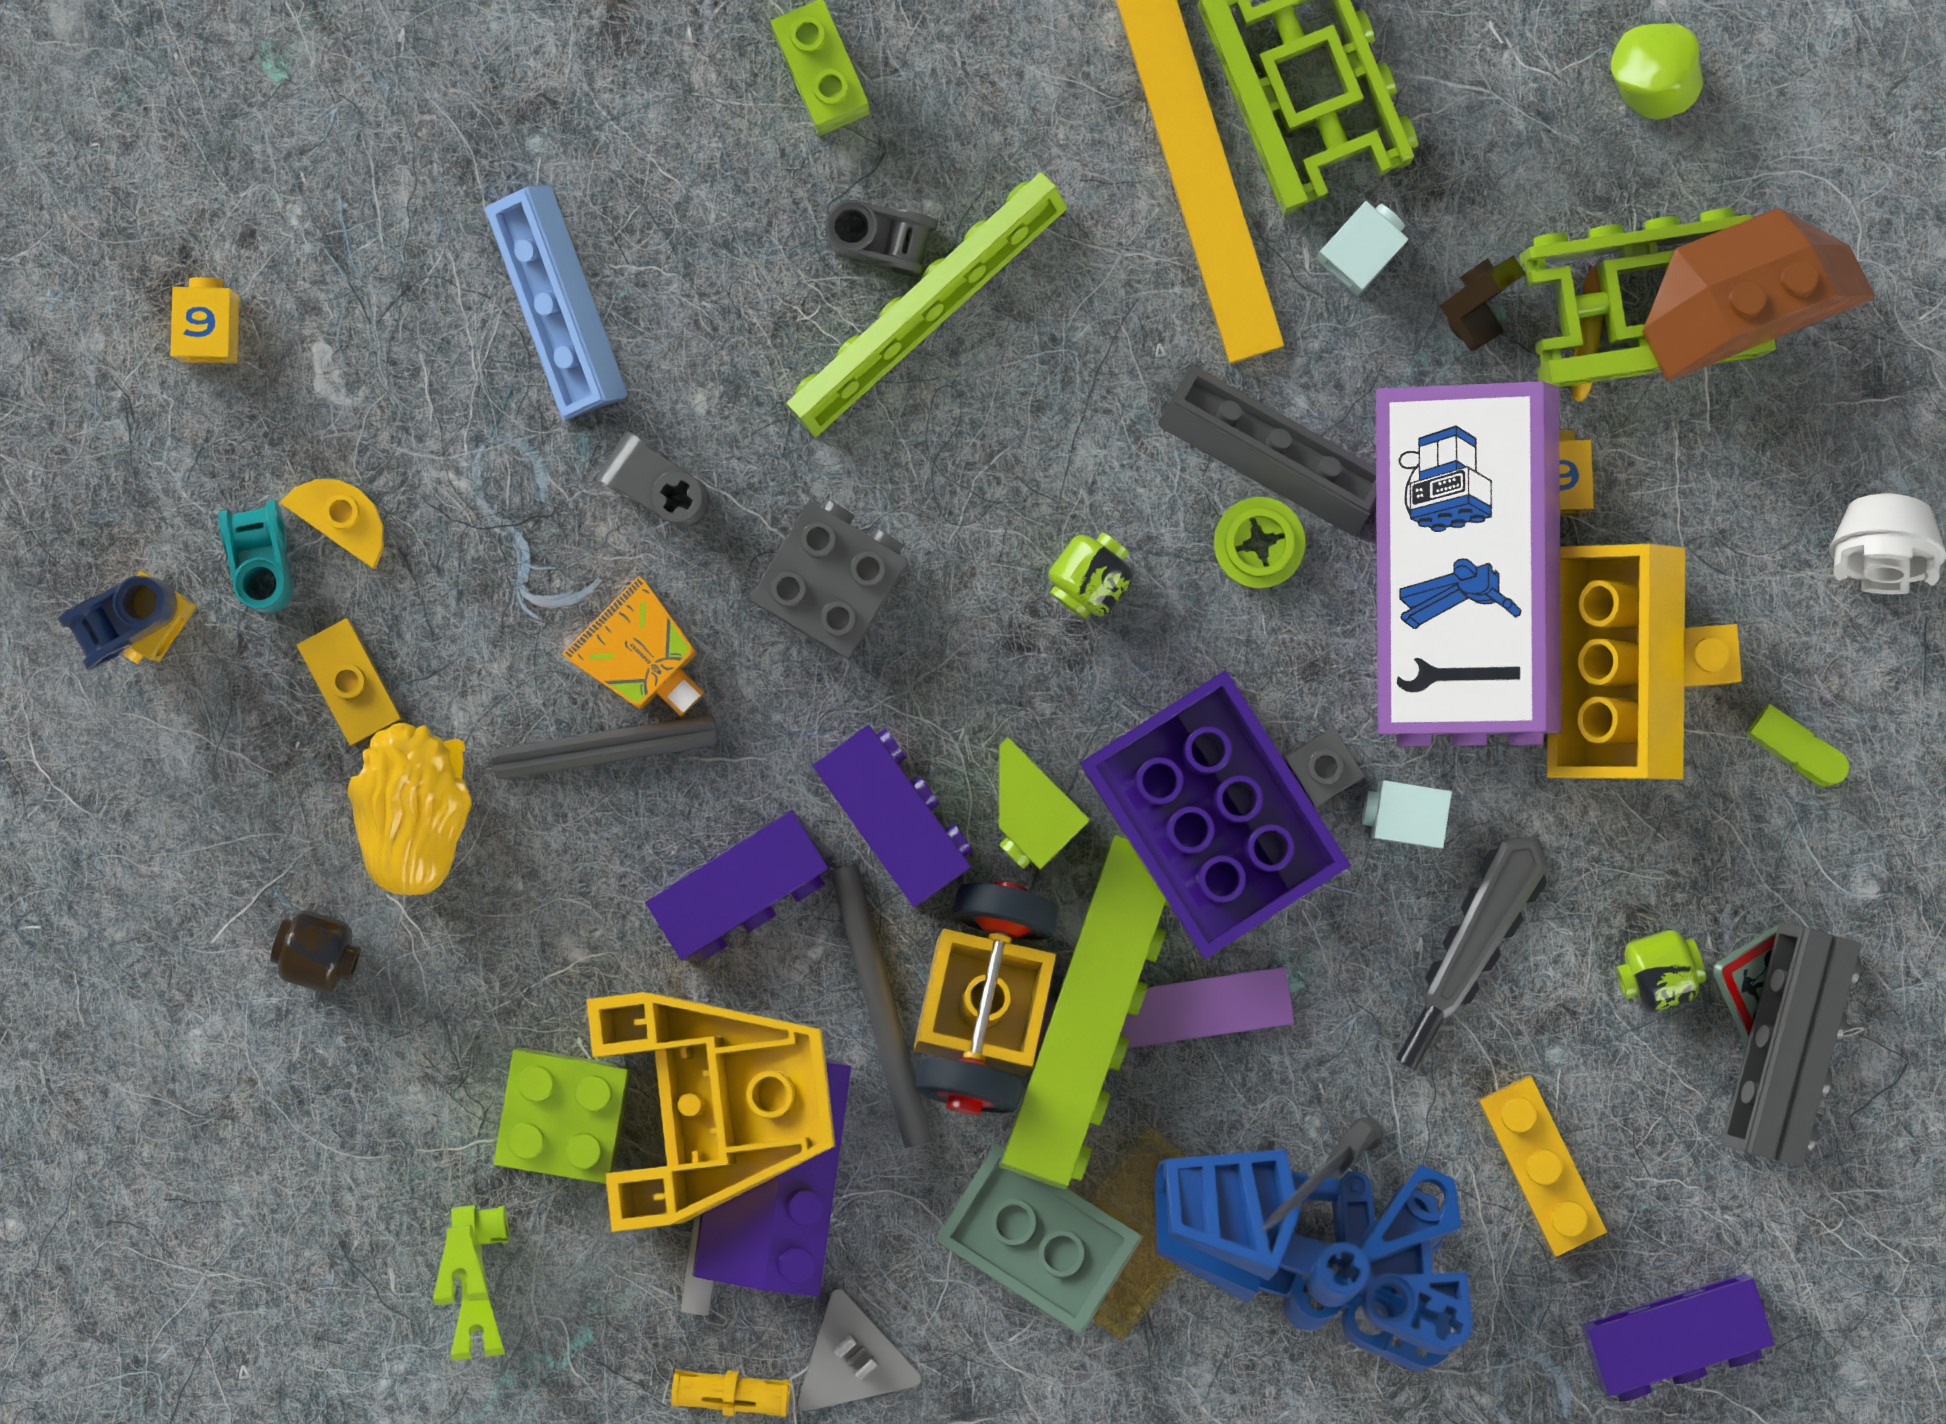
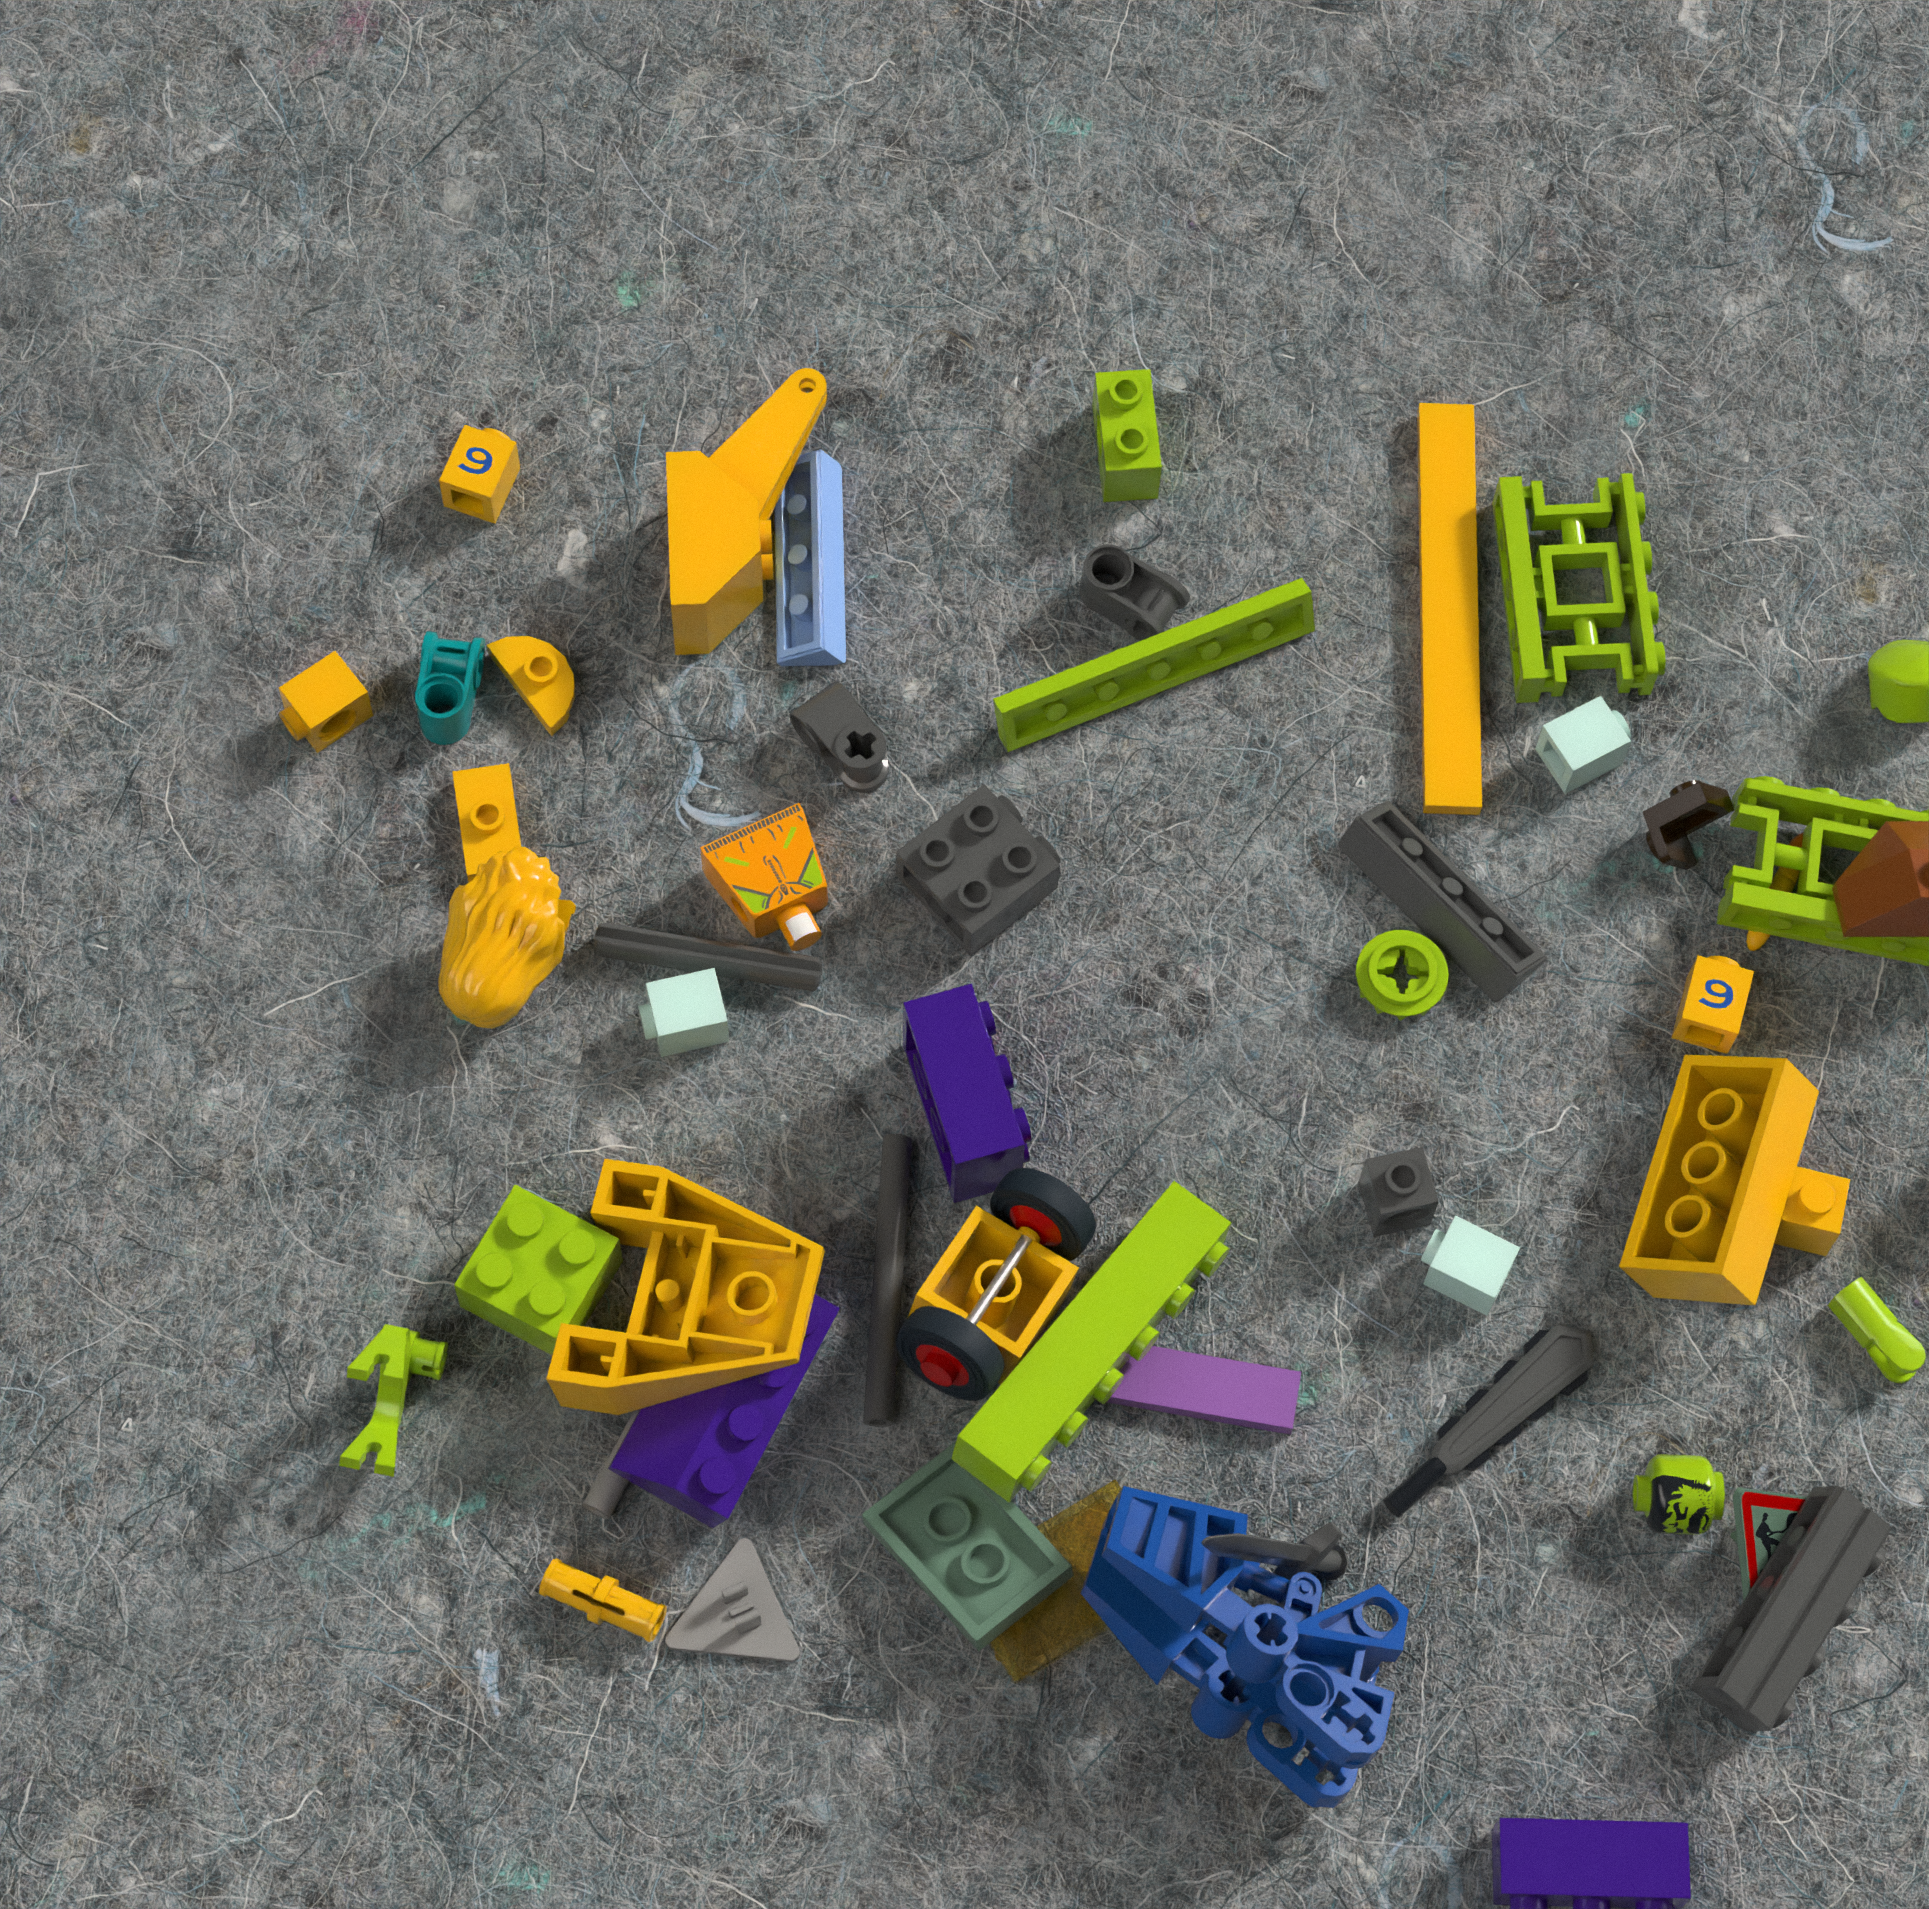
camera: 15 degrees right, 20 degrees down
dark blue piece [58,576,177,670] -> none
dark brown head [270,910,361,993] -> none
dark purple brick [645,810,830,964] -> none
lime slope [998,737,1090,870] -> none
lime head [1048,532,1134,620] -> none
dark purple slope [1079,670,1351,960] -> none
brick [1376,381,1562,747] -> none
yellow plate [1478,1075,1607,1257] -> none
none -> light aqua brick [638,968,729,1057]
none -> yellow slope [666,368,827,655]

